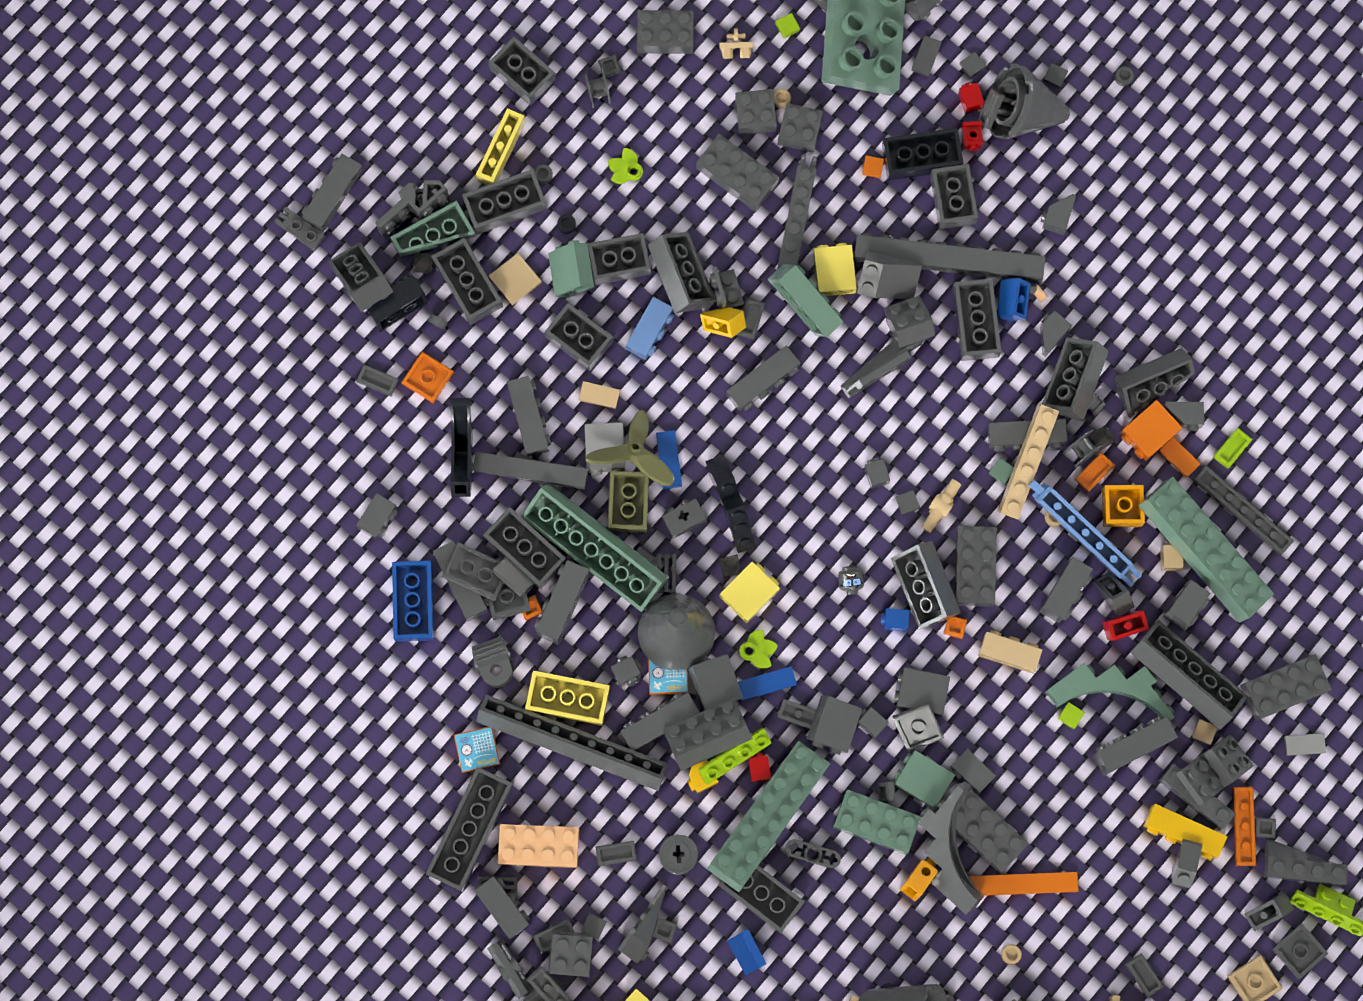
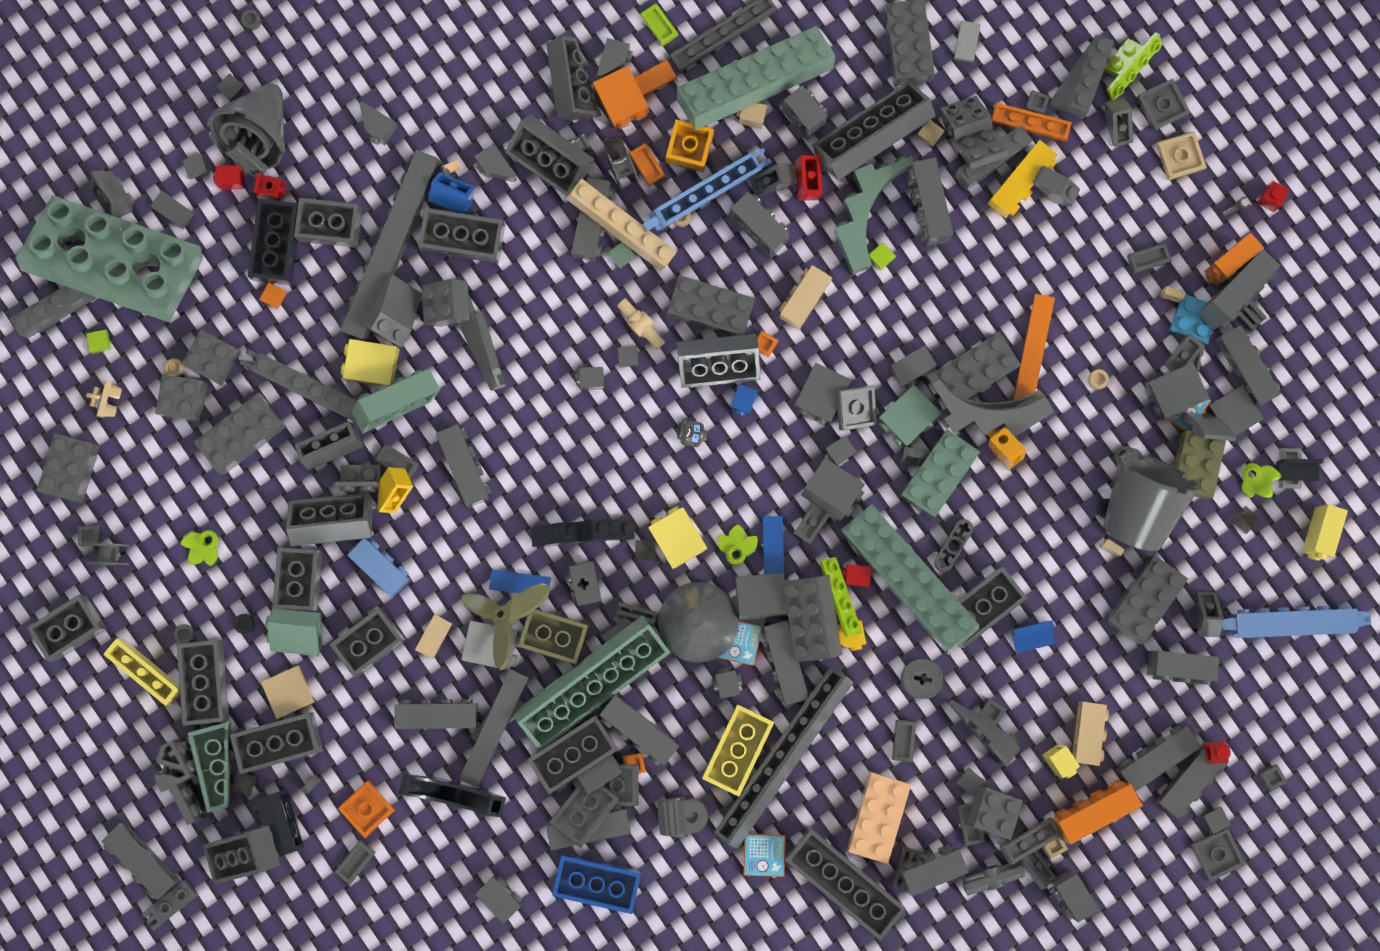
camera: 75 degrees left, 5 degrees up
none -> dark grey brick [295,421,363,471]

